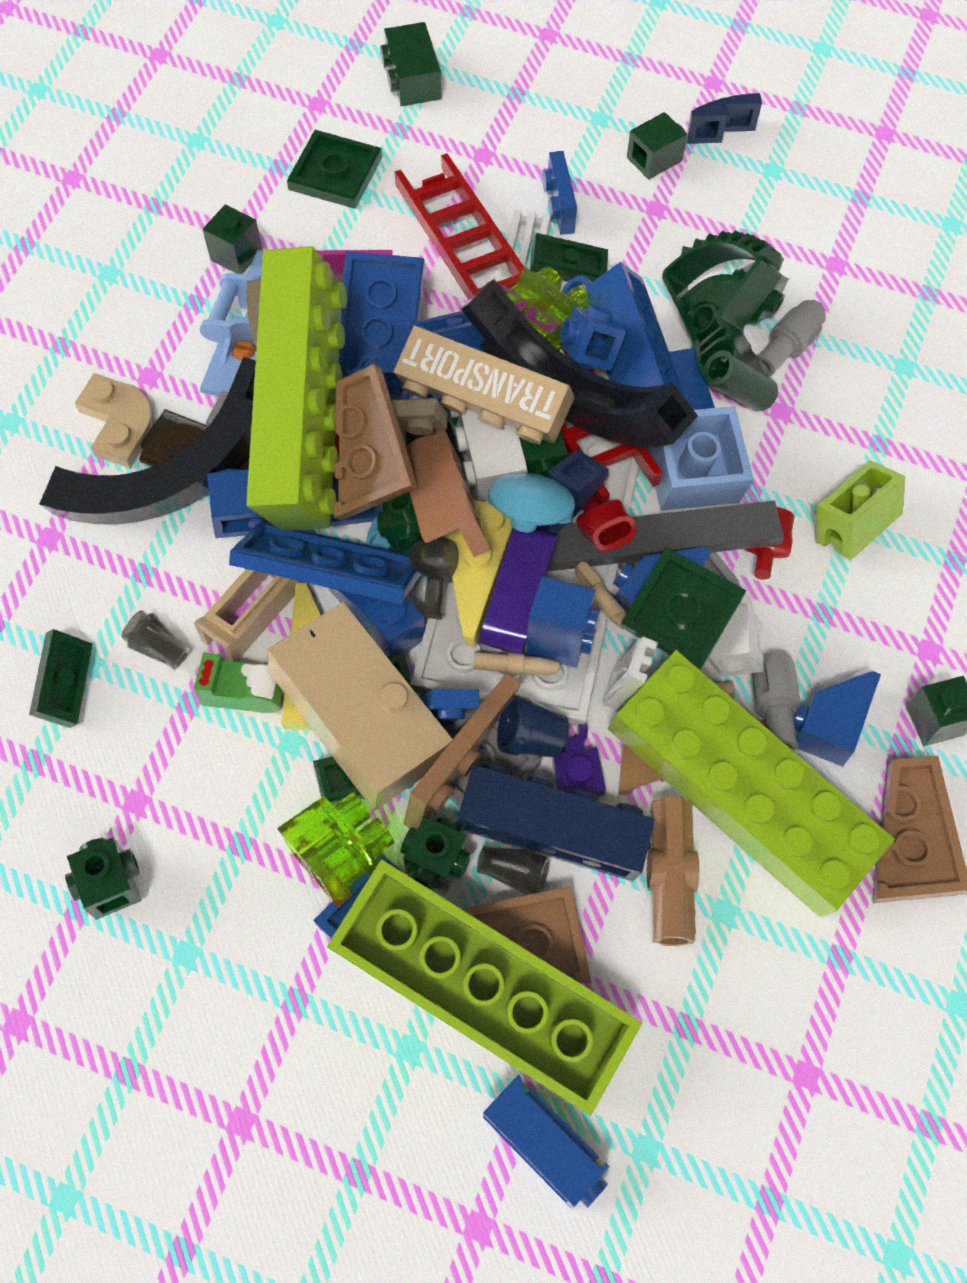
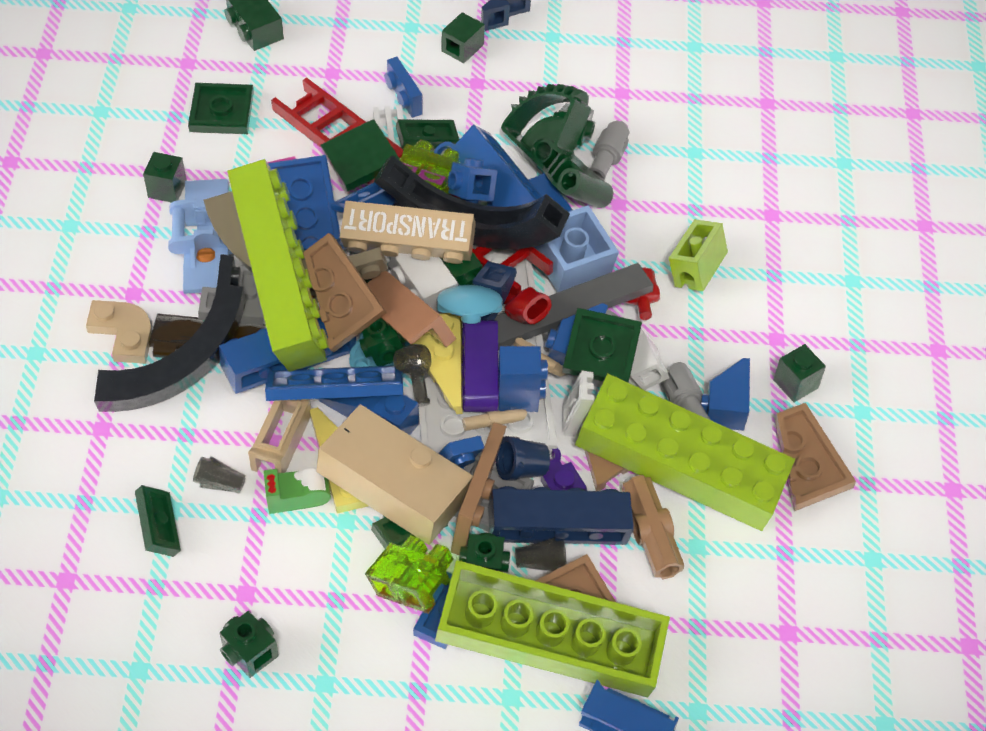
camera: 20 degrees left, 10 degrees down
none -> dark green tile [320,119,400,192]

